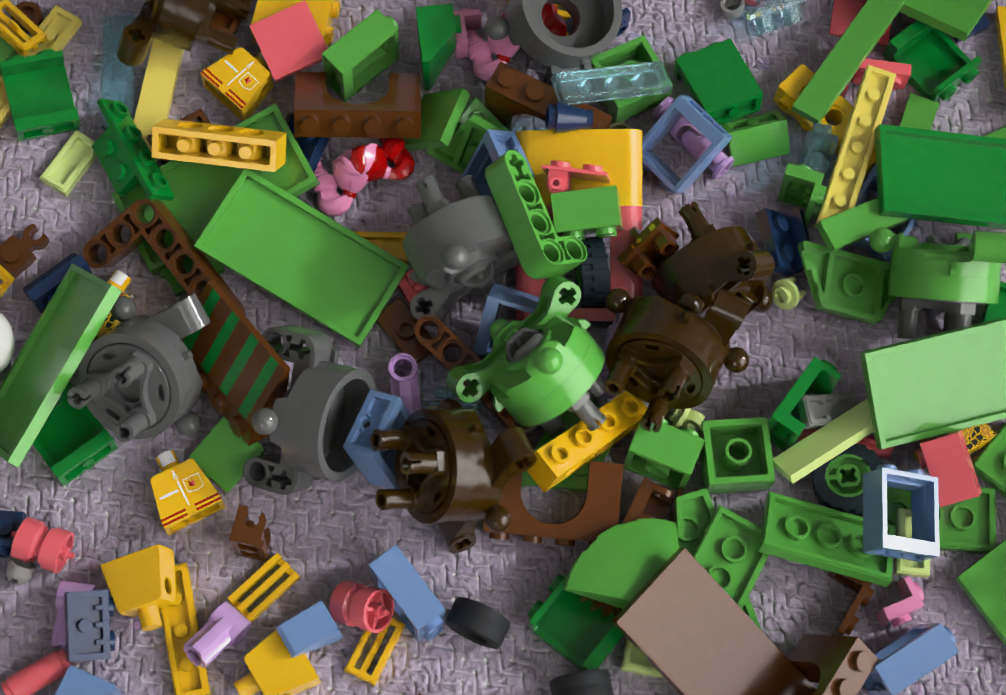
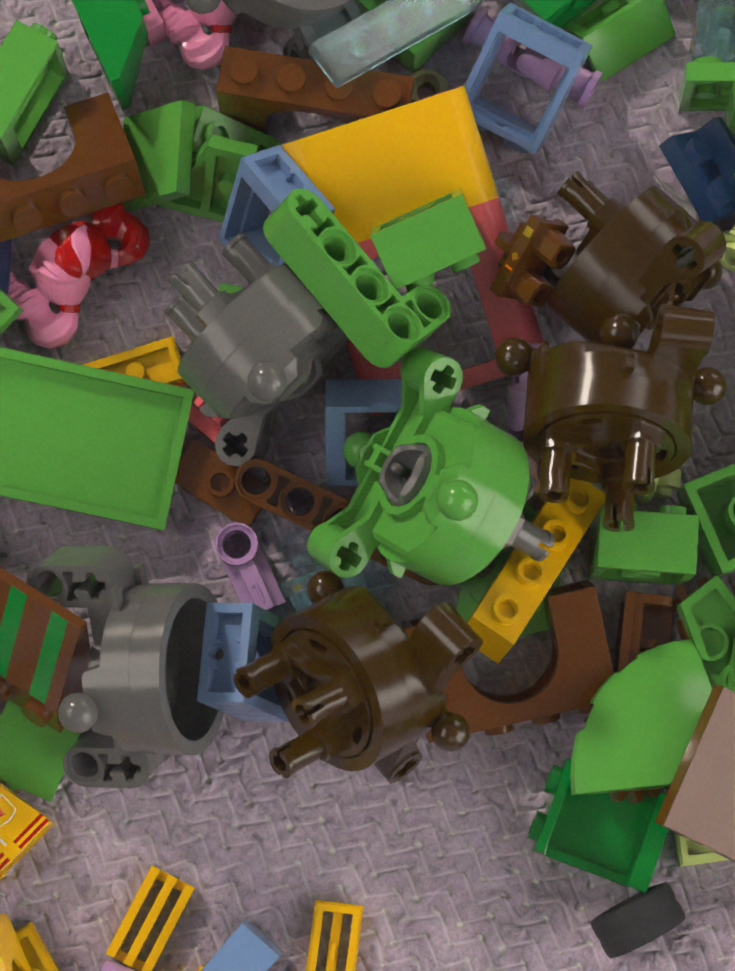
camera: 15 degrees left, 10 degrees up
reddish brown hinge [229,504,271,562] -> none
coral wheel [329,581,394,633] -> none
medium blue window [368,545,445,642] -> none
black tyre [445,597,510,649] -> none
coral hinge [542,160,611,193] -> none
dark blue cone [545,102,593,134] -> none
black wheel [574,236,609,308] -> none

